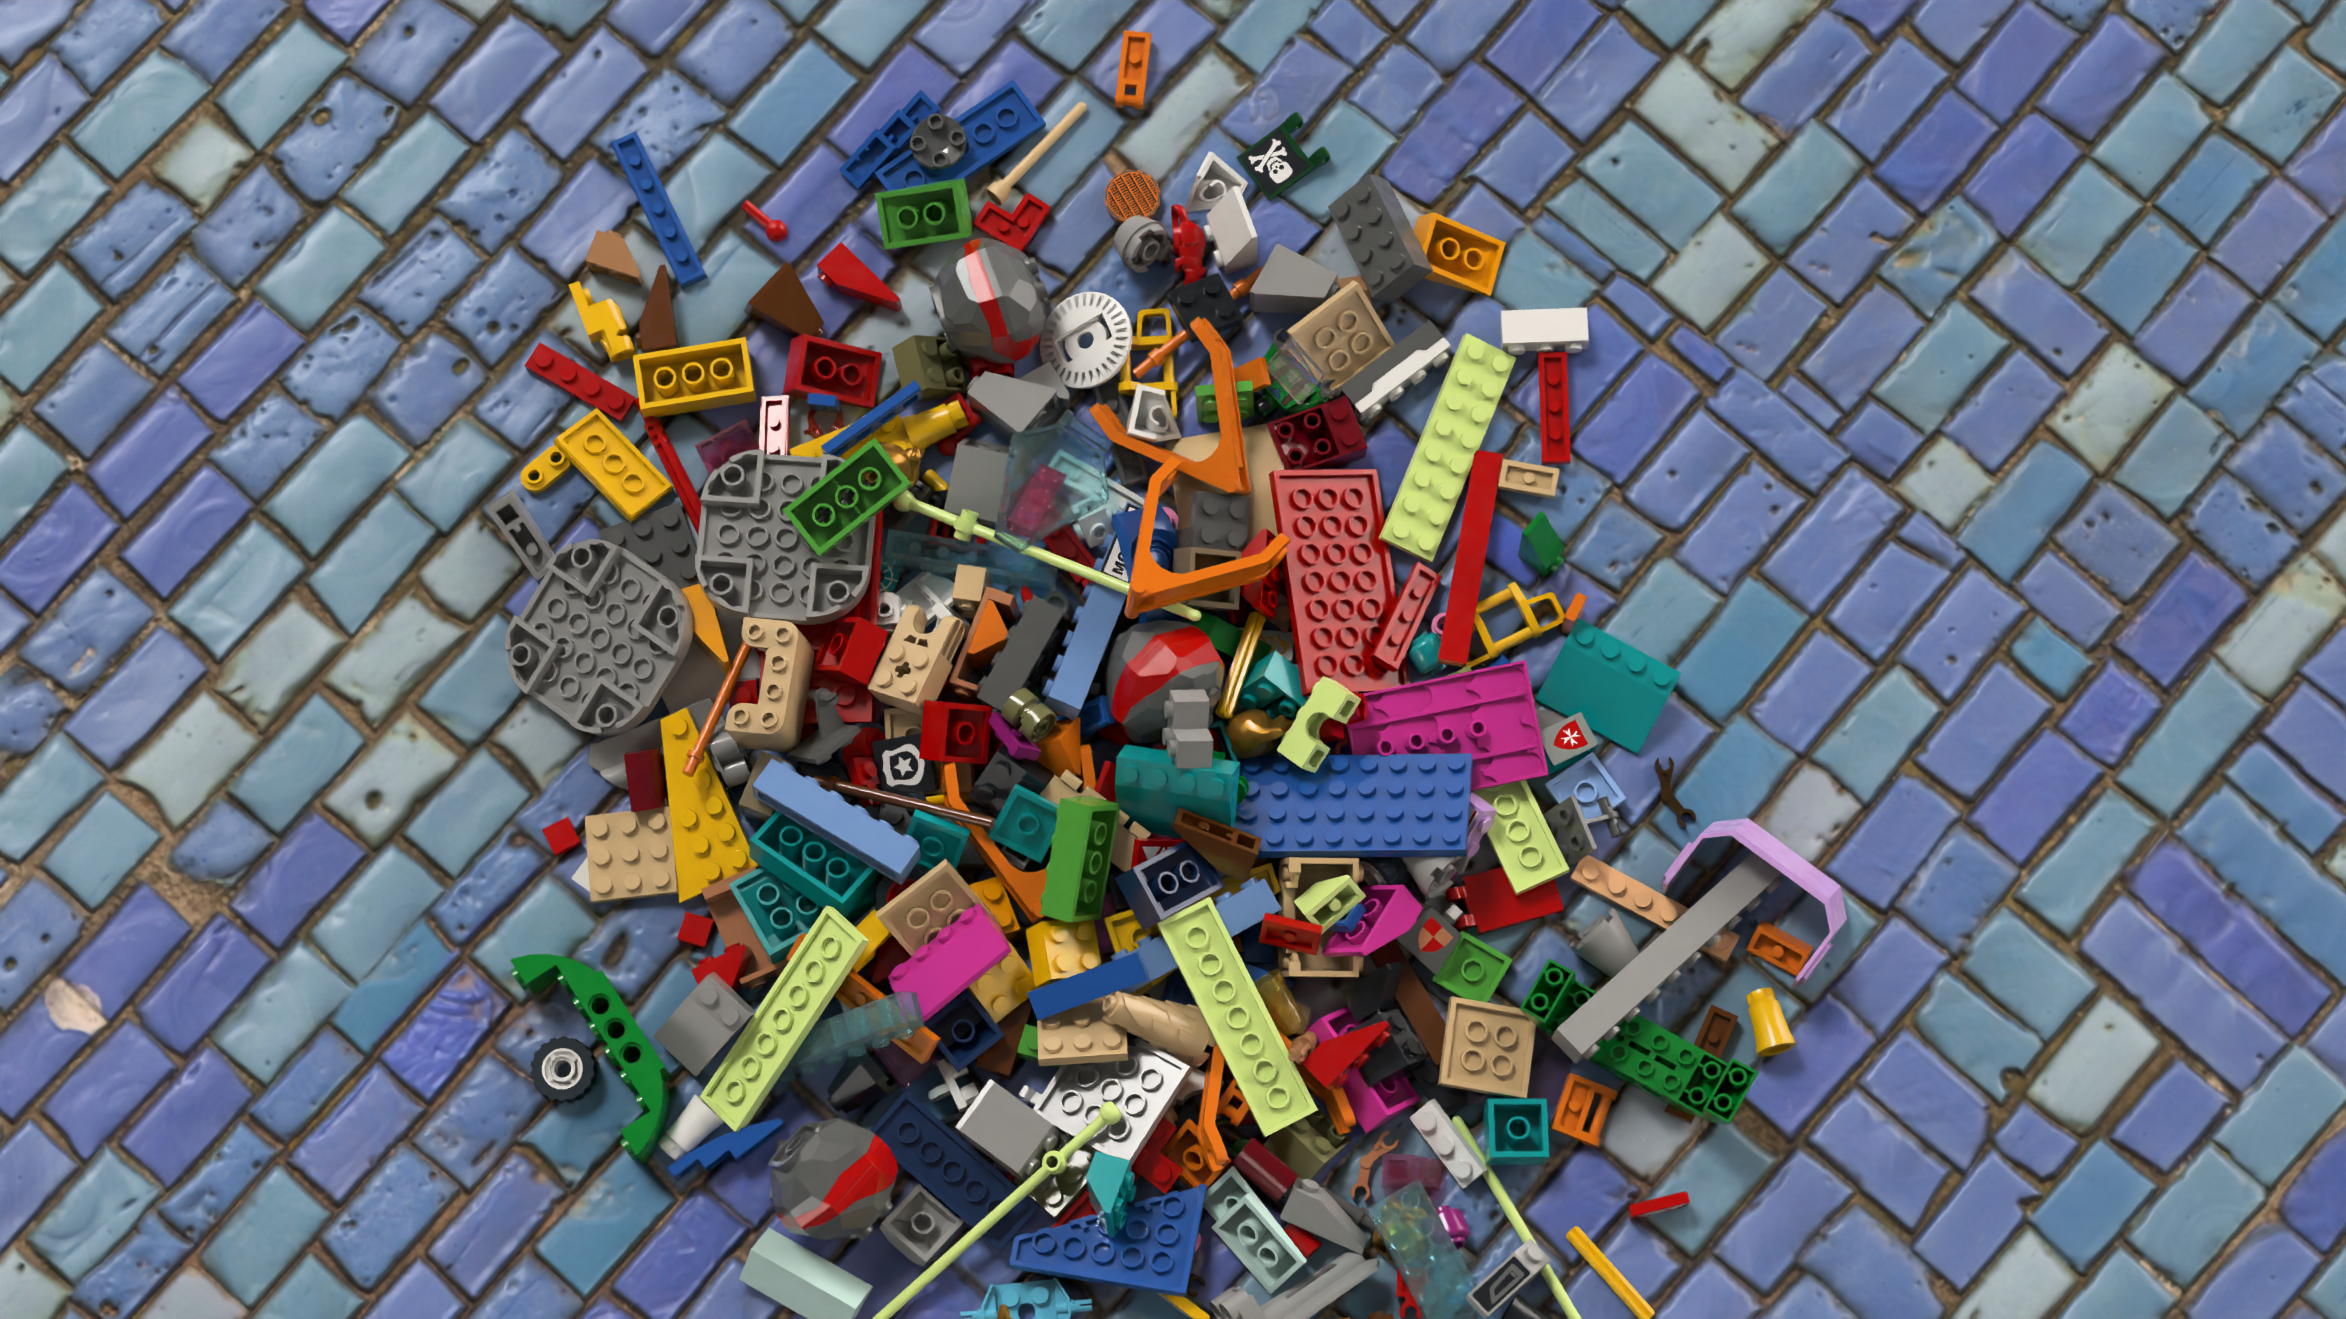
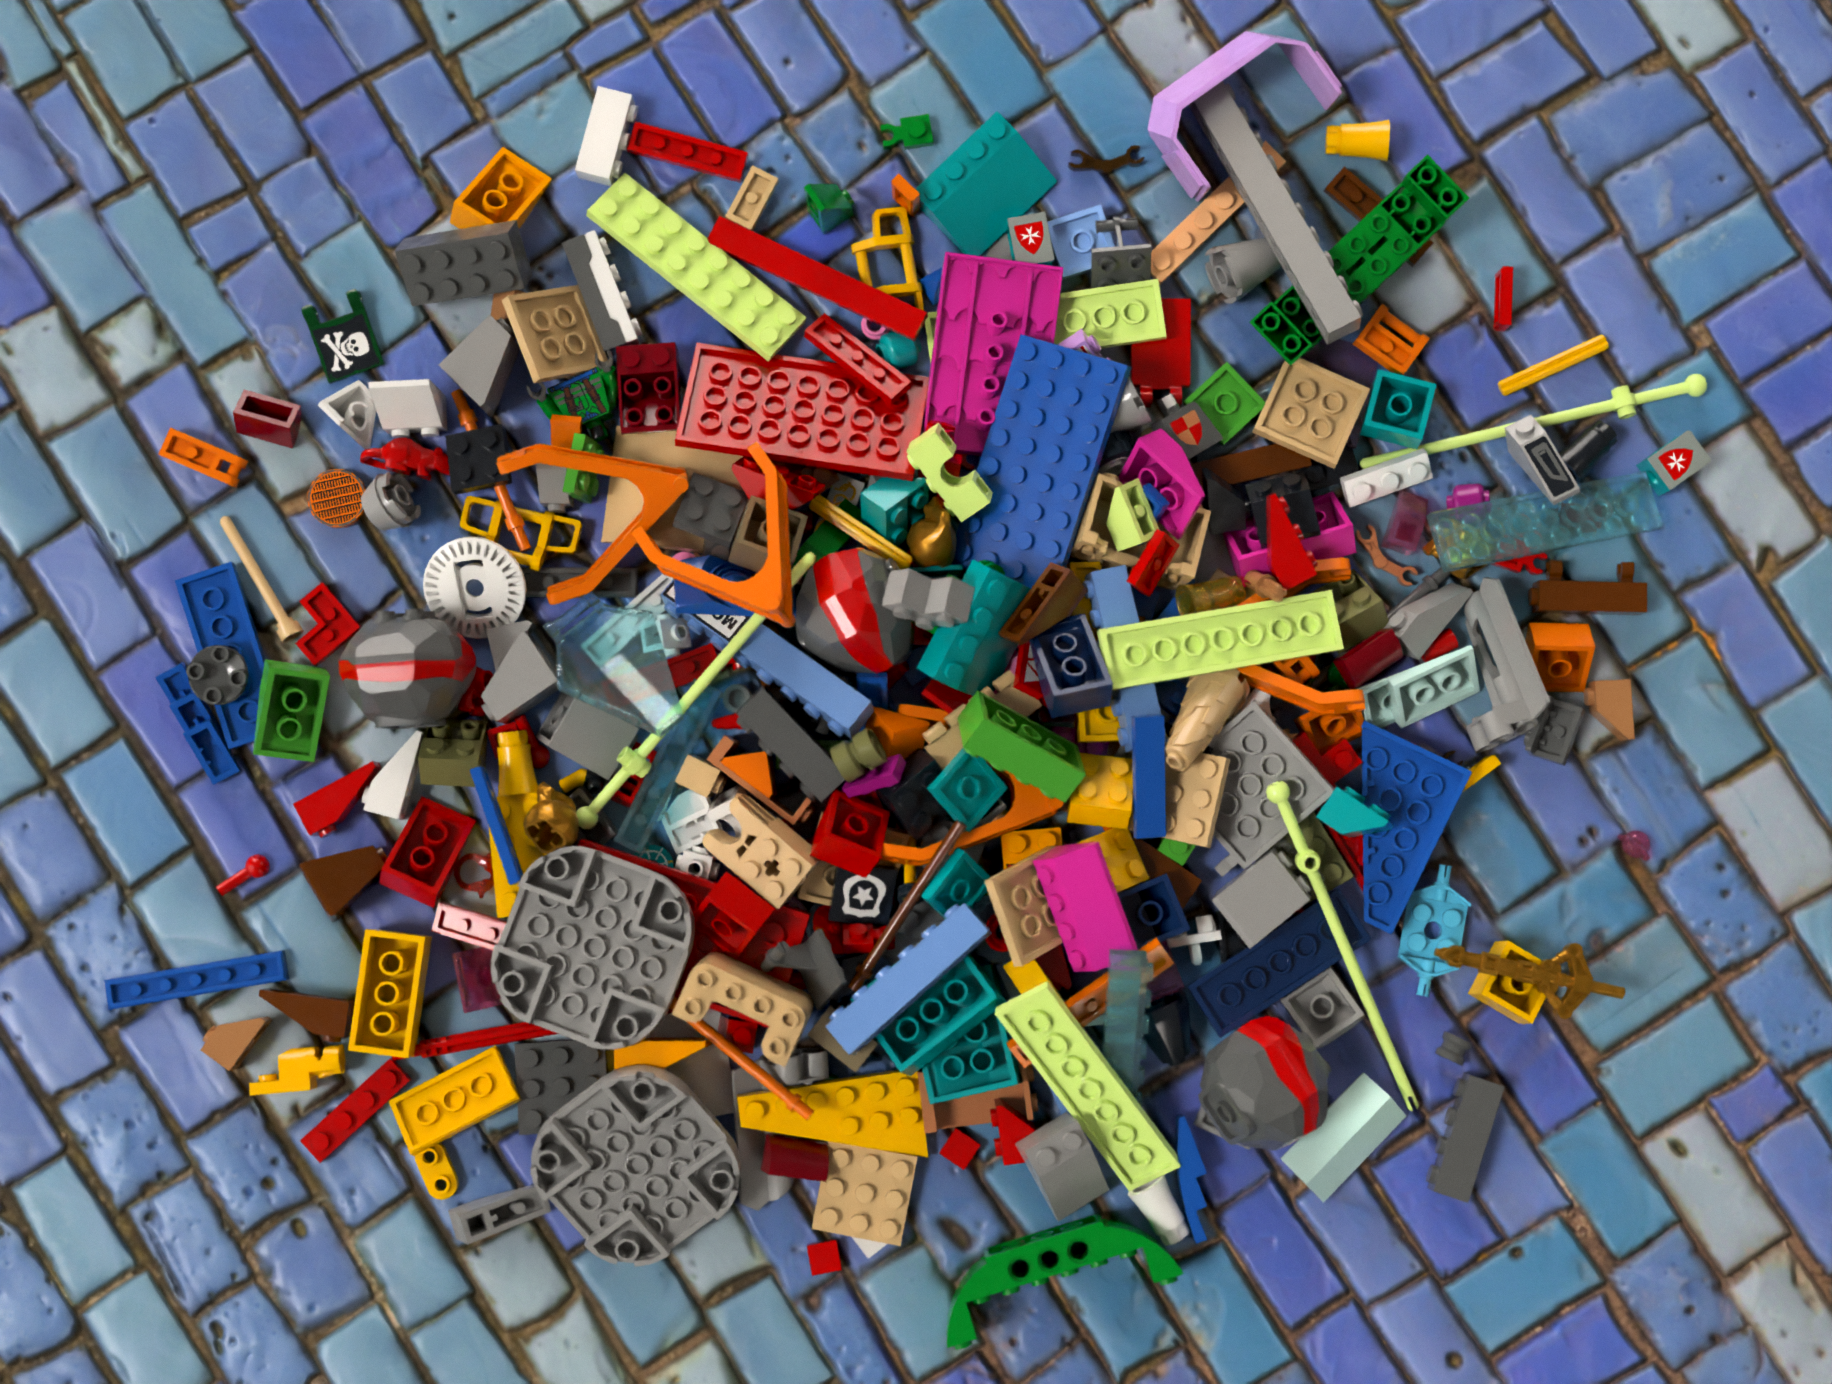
camera: 75 degrees left, 10 degrees up
black wheel [530,1036,599,1104] -> none
bright green brick [783,438,913,558] -> none
blue tile [807,393,841,413] -> none
clear pink plate [1006,463,1067,539] -> none
white slope [1126,384,1182,442] -> none
clear piece [1267,337,1326,405] -> none
orange slope [1746,920,1813,977] -> none
none -> dark red brick [233,389,302,449]
none -> white slope [362,731,424,820]
none -> light grey slope [536,463,574,513]
none -> green plate [880,114,933,150]

